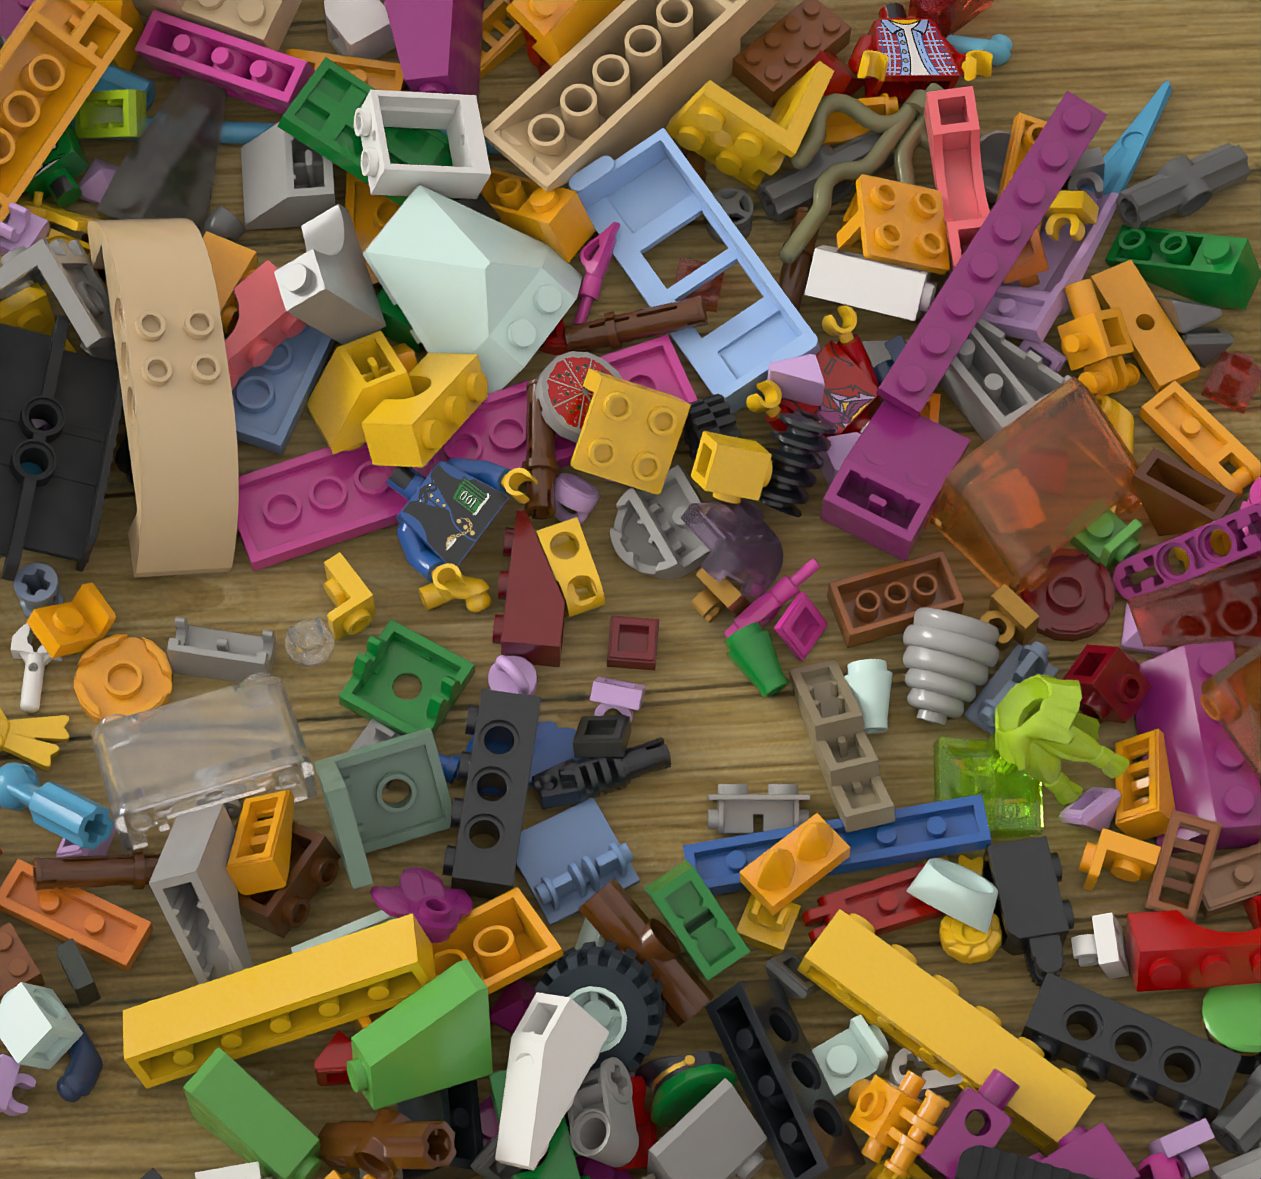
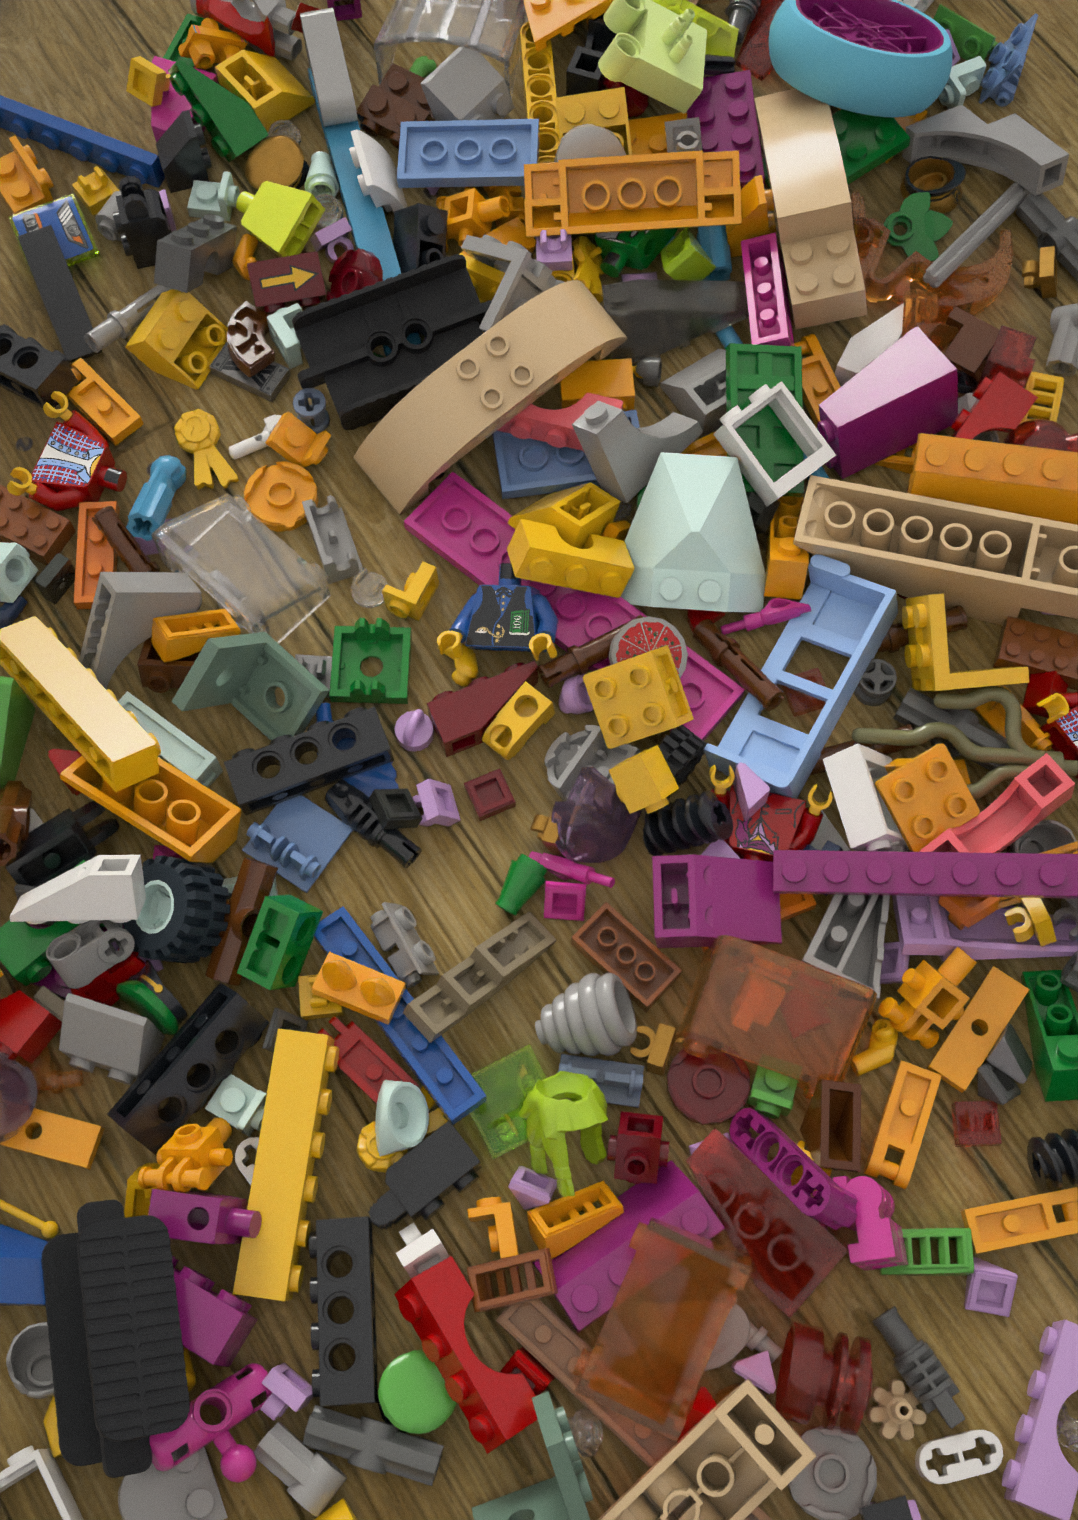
camera: 65 degrees right, 5 degrees up
bright green slope [347,959,493,1110] -> none
magenta plate [370,867,473,943] -> none
light aqua cone [844,659,893,734] -> none

